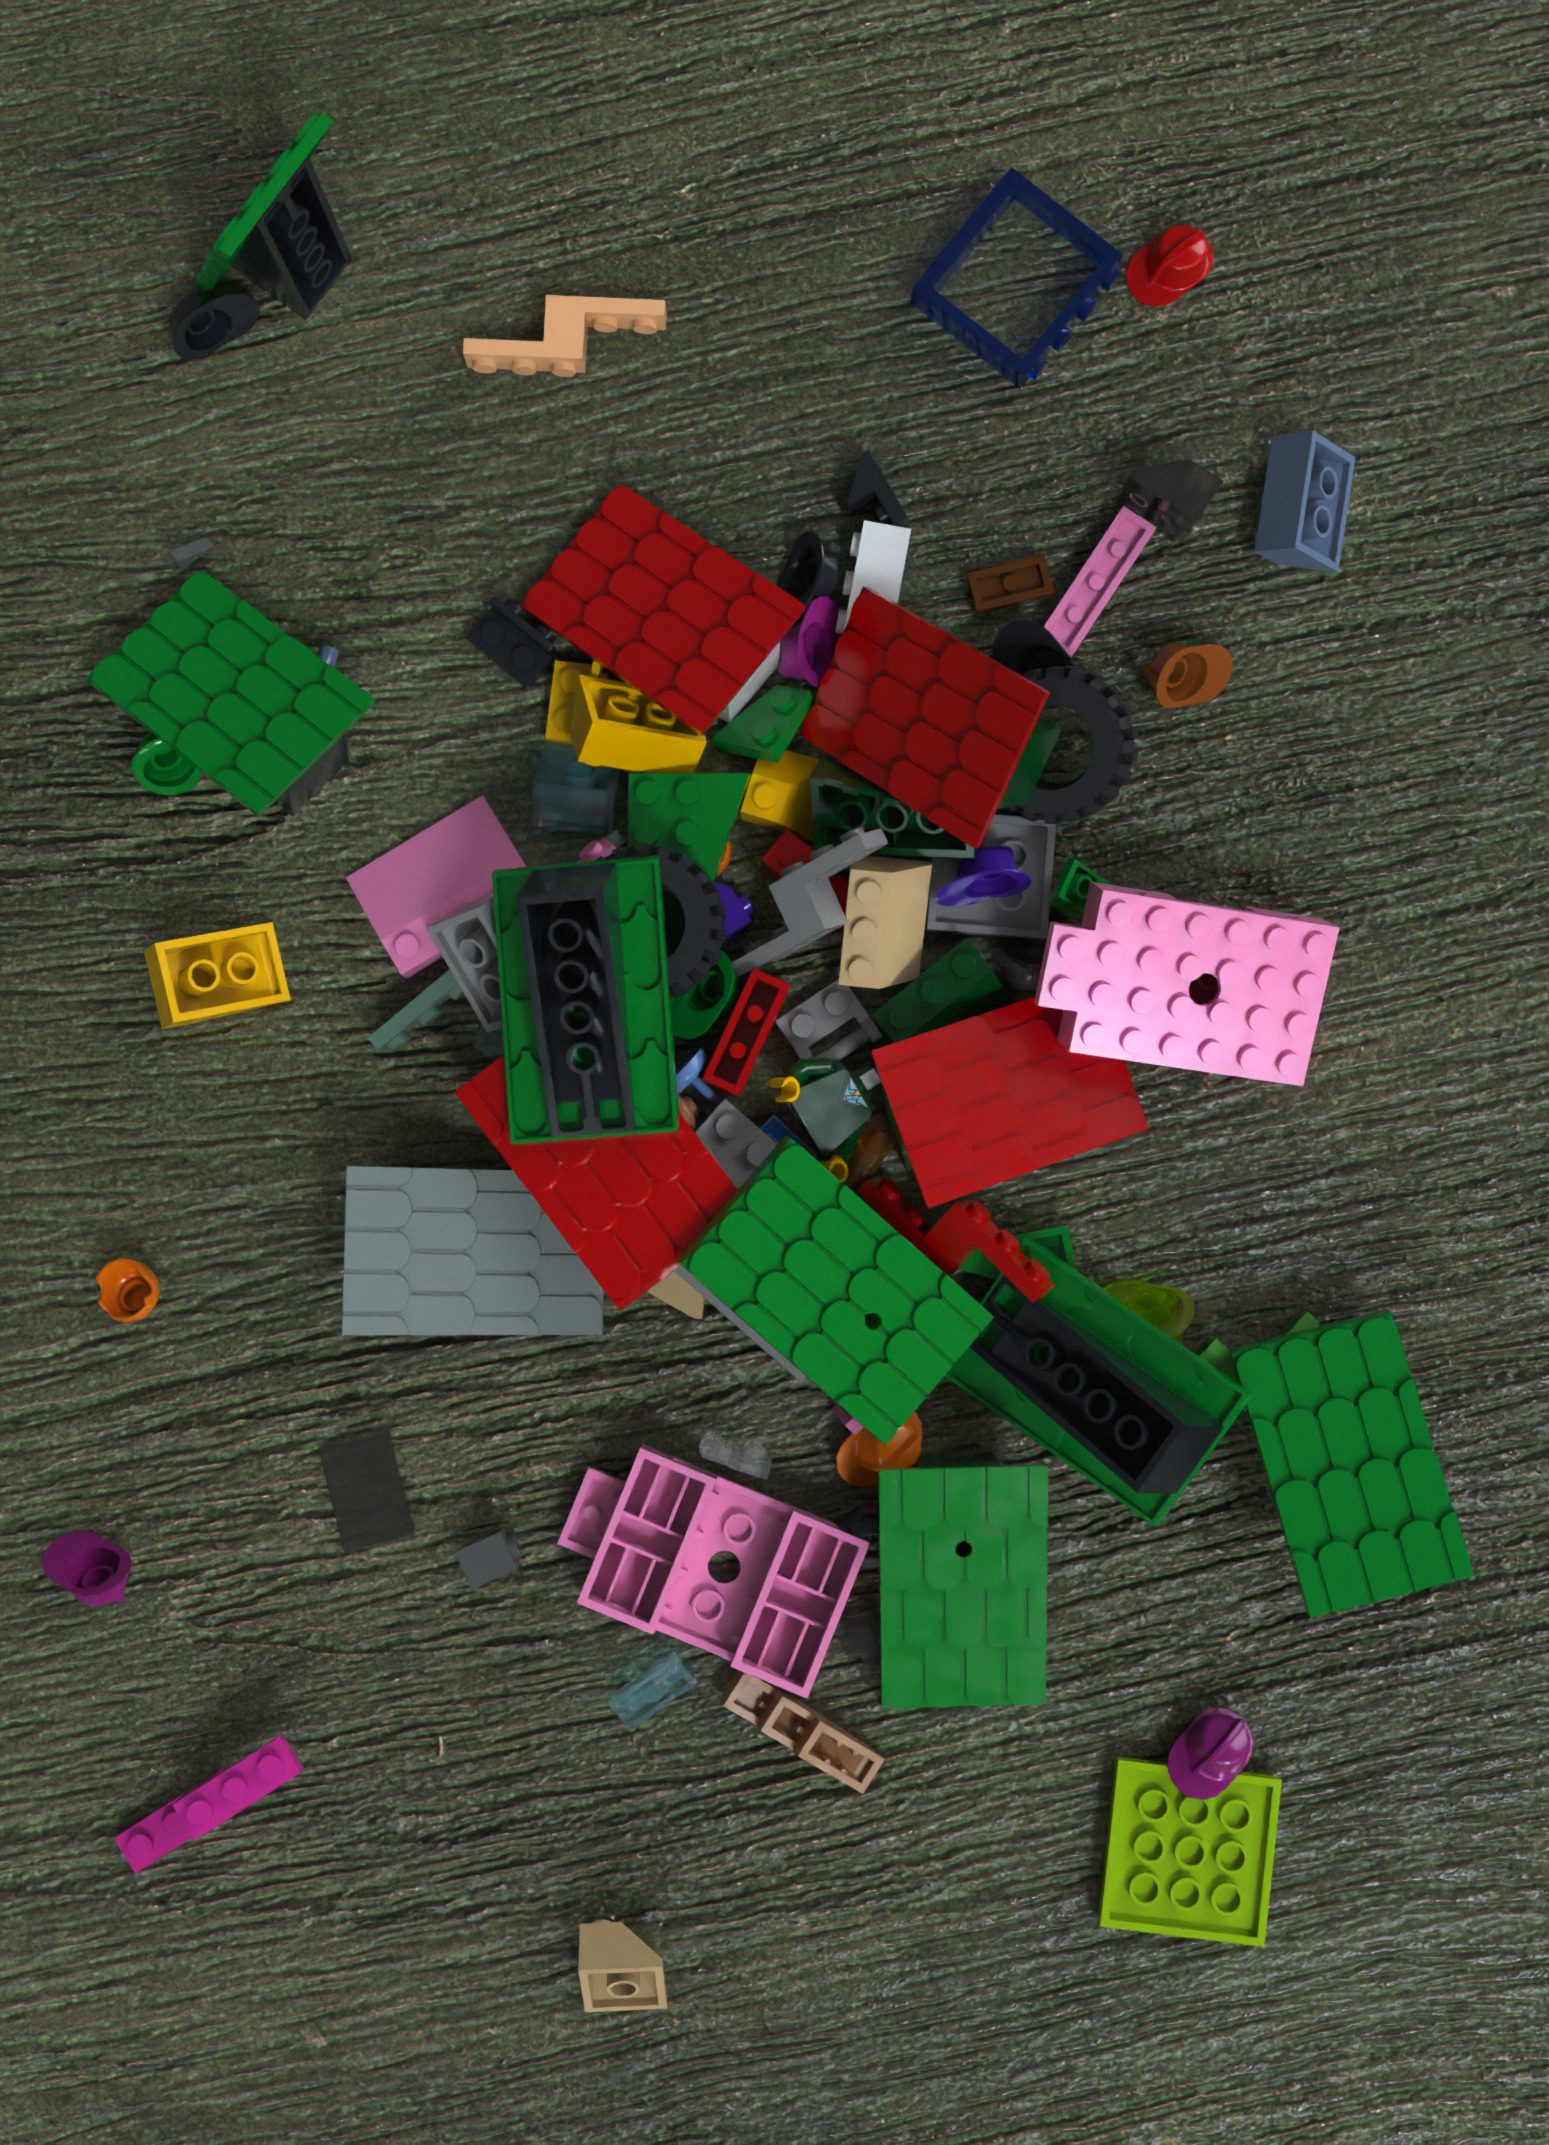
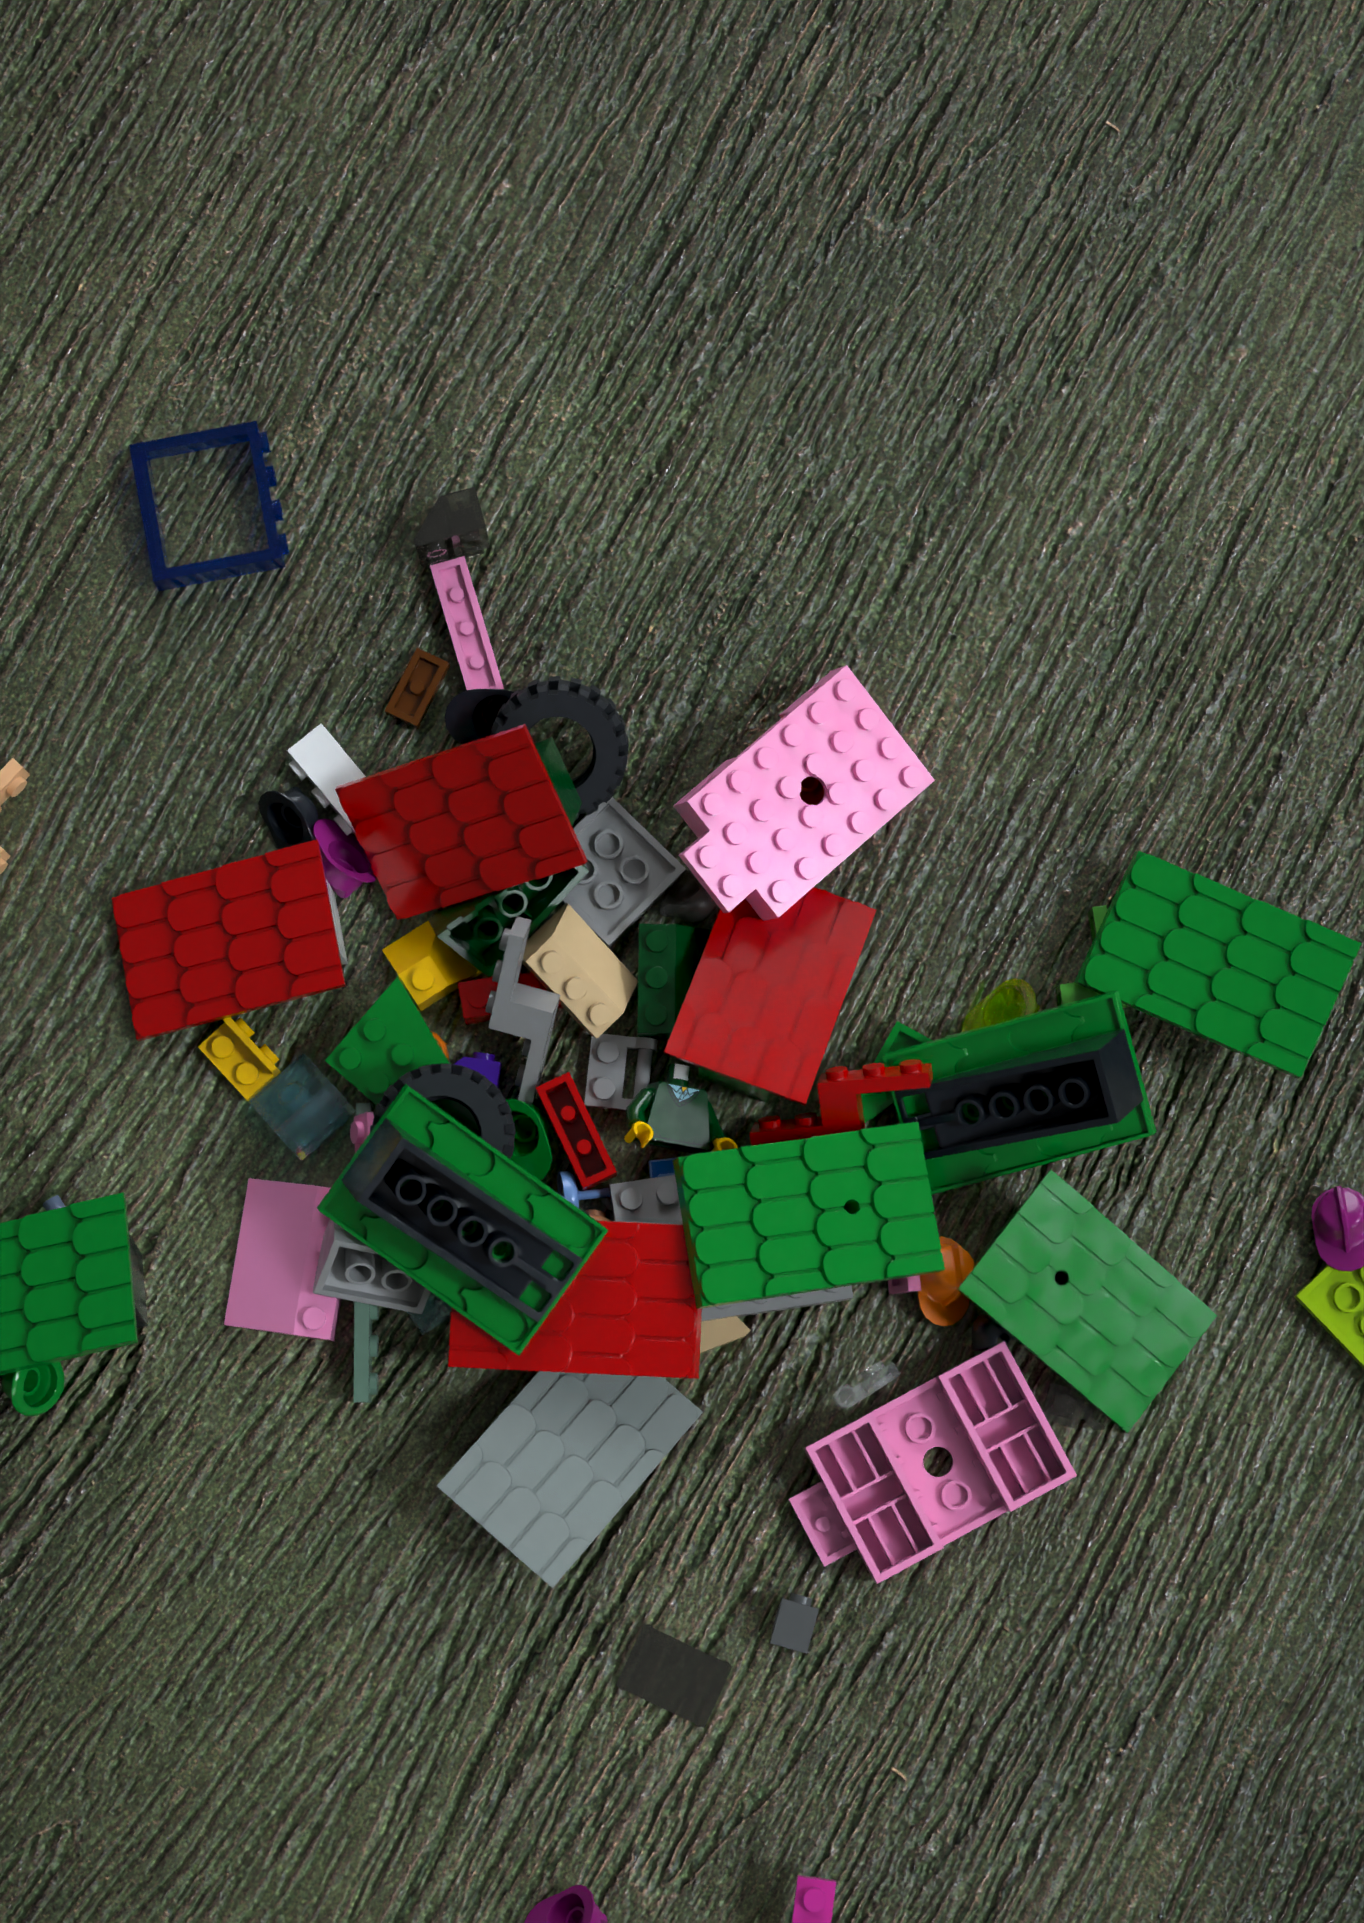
camera: 50 degrees left, 5 degrees down
orange hair [95,1257,160,1323] -> none
yellow slope [144,922,291,1029] -> none
black bracket [466,596,559,691] -> none
yellow slope [571,674,707,773] -> none
tan slope [578,1920,667,2012] -> none
clear light blue plate [607,1651,698,1730] -> none
green wing [710,684,814,763] -> none
medium nougat slope [719,1670,885,1794] -> none
clear orange cylinder [842,1126,896,1196] -> none
black slope [845,450,908,528] -> none
dark purple piece [934,846,1031,906] -> none
green slope [1047,858,1112,922] -> none
red piece [1126,225,1214,307] -> none
dark orange piece [1142,644,1233,708] -> none
sand blue slope [1254,430,1356,573] -> none

